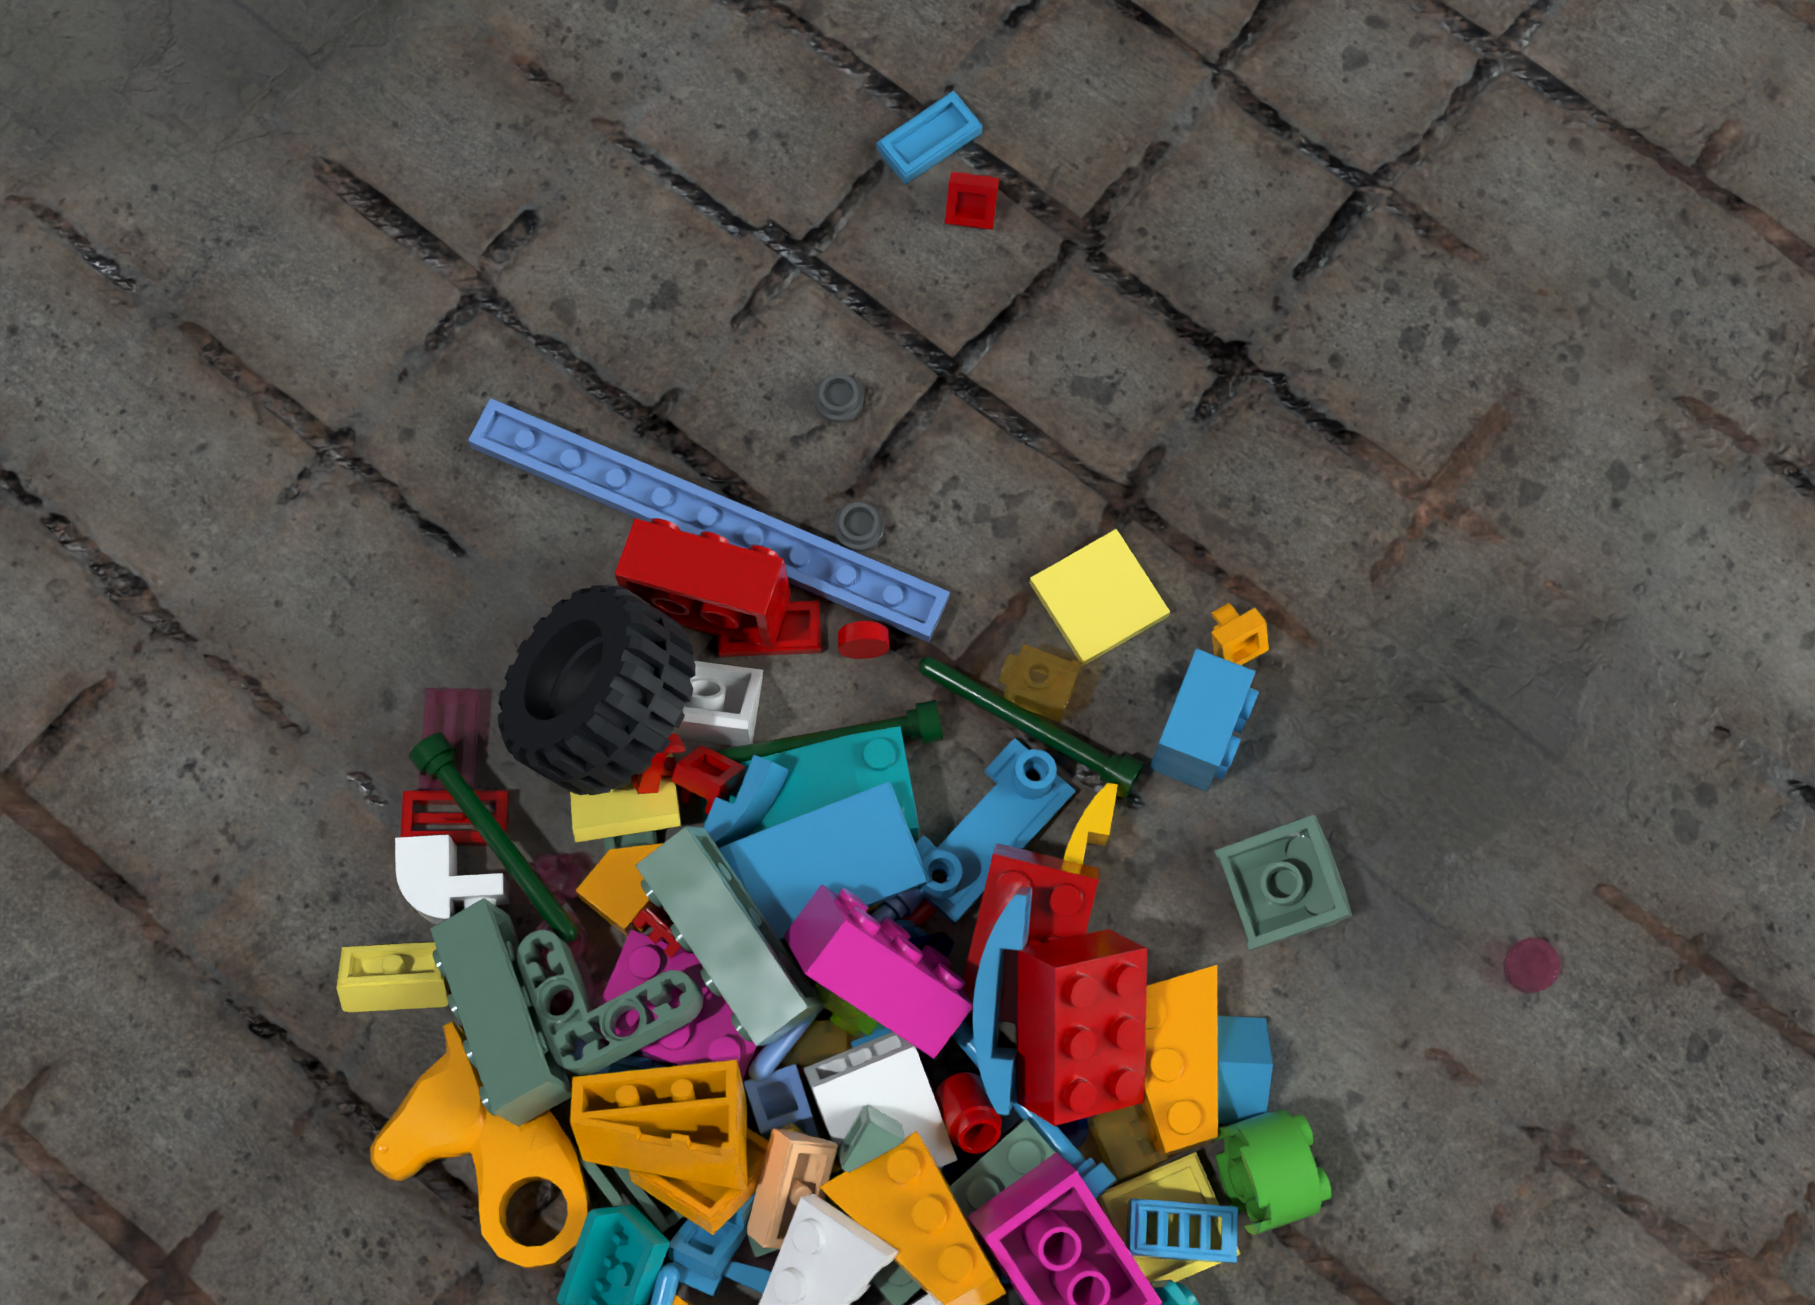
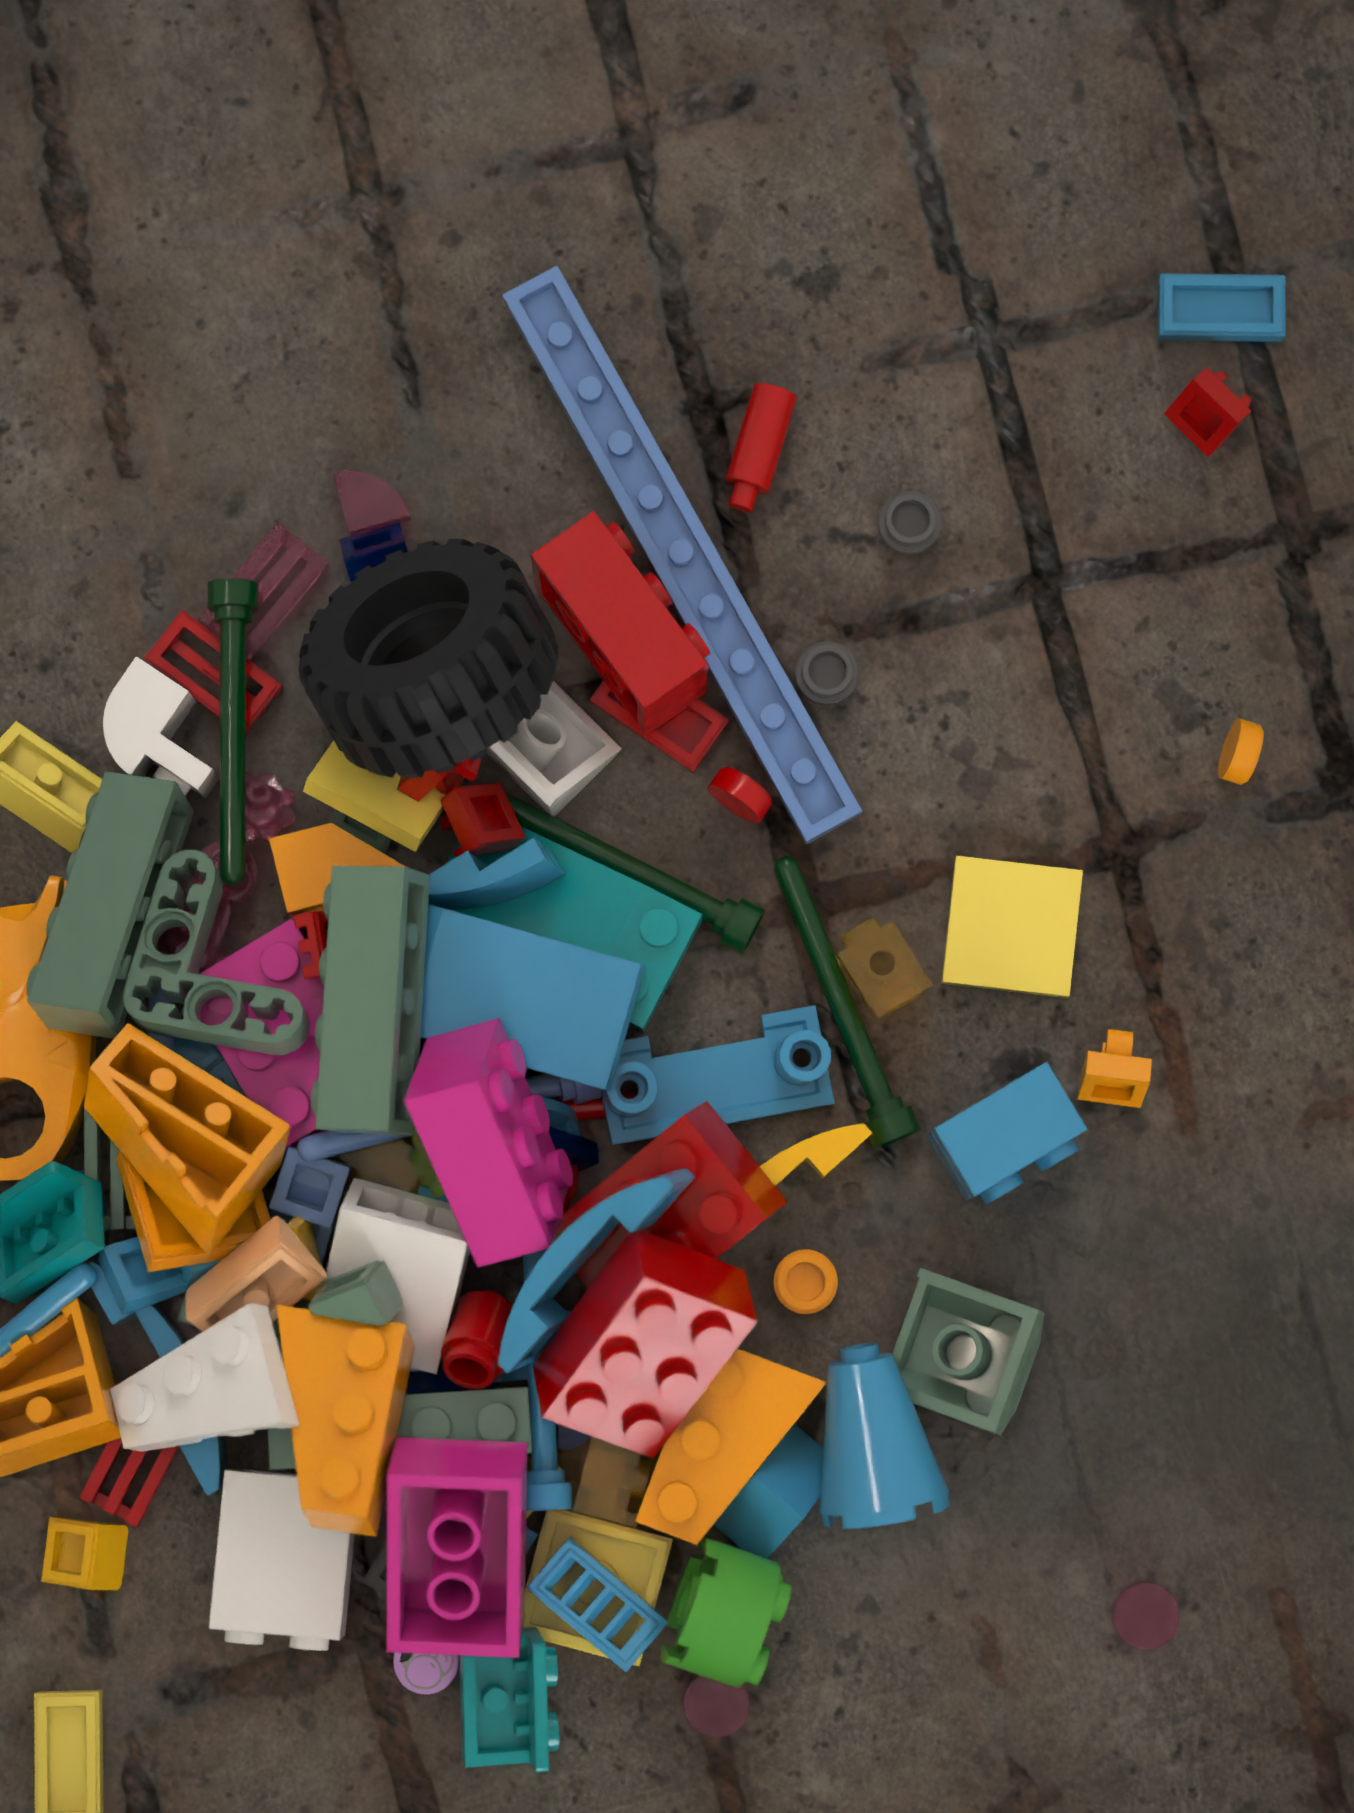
camera: 40 degrees right, 10 degrees up
none -> clear pink tile [333,470,411,537]
none -> clear blue tile [339,522,408,582]
none -> clear pink tile [684,1675,749,1737]
none -> red cylinder [725,383,797,513]
none -> light orange tile [773,1249,838,1314]
none -> dark azure cone [820,1342,951,1529]
none -> light orange tile [1218,718,1264,785]

